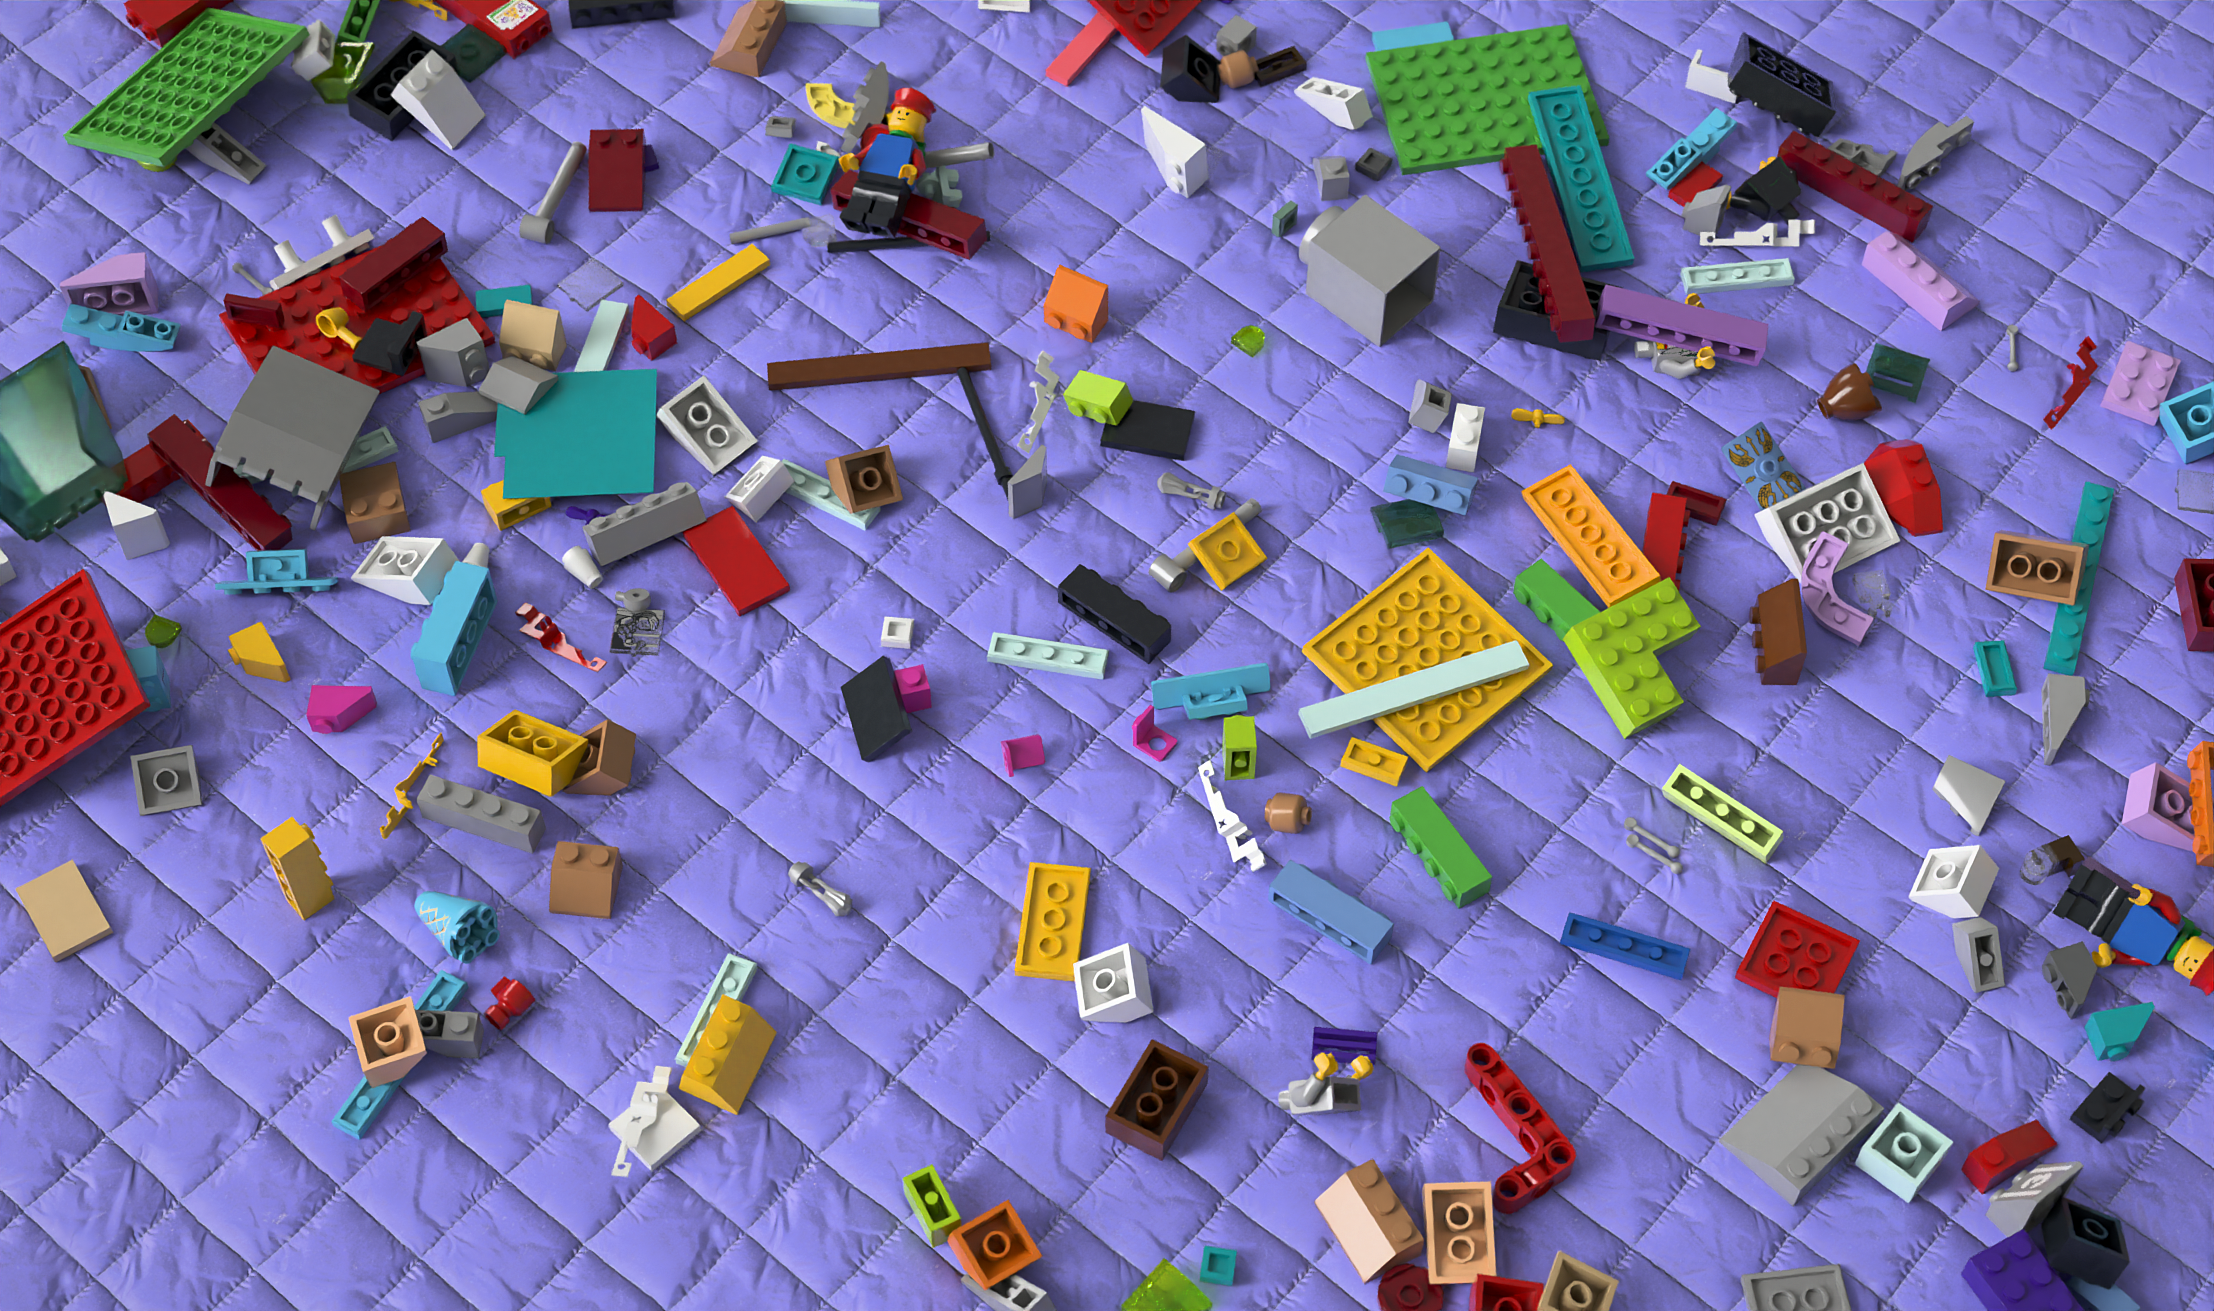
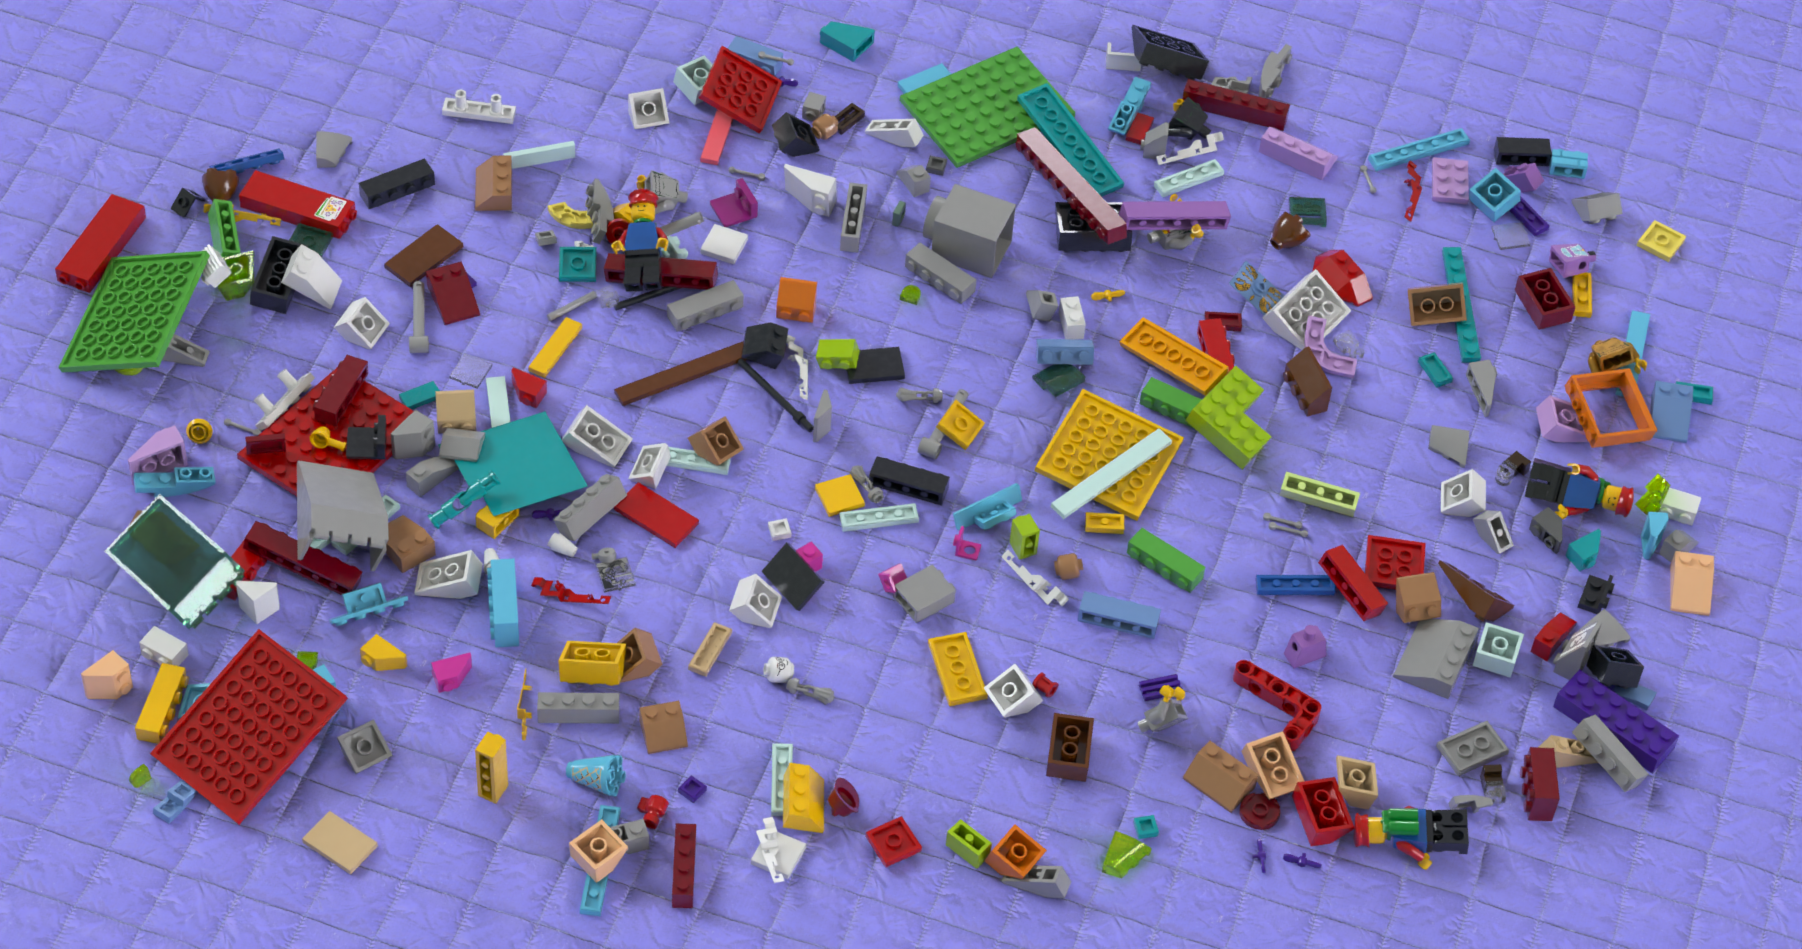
camera: 25 degrees left, 5 degrees down
none -> yellow cone [186,418,213,444]
none -> white slope [334,297,390,350]
none -> reddish brown tile [384,224,463,287]
none -> teal piece [427,470,501,529]
none -> light grey torso [636,170,688,214]
none -> light grey brick [667,280,744,332]
none -> dark red brick [672,823,696,908]
none -> dark purple tile [678,775,707,803]
none -> tan plate [688,622,732,677]
none -> white tile [700,224,748,264]
none -> magenta bracket [710,178,758,227]
none -> light grey hinge [729,166,765,181]
none -> white slope [729,574,782,628]
none -> black slope [741,322,789,369]
none -> white head [763,657,794,683]
none -> yellow tile [815,474,865,517]
none -> dark red piece [828,777,859,817]
none -> light grey brick [840,182,867,253]
none -> light grey piece [850,465,884,503]
none -> red plate [865,816,922,868]
none -> light grey brick [893,564,956,623]
none -> light grey brick [905,243,976,304]
none -> red bush [1032,672,1059,698]
none -> medium lavender torso [1284,625,1326,669]
none -> red brick [1318,544,1388,621]
none -> medium azure tile [1368,128,1470,171]
none -> reddish brown wedge [1438,560,1515,622]
none -> light grey slope [1579,609,1631,647]

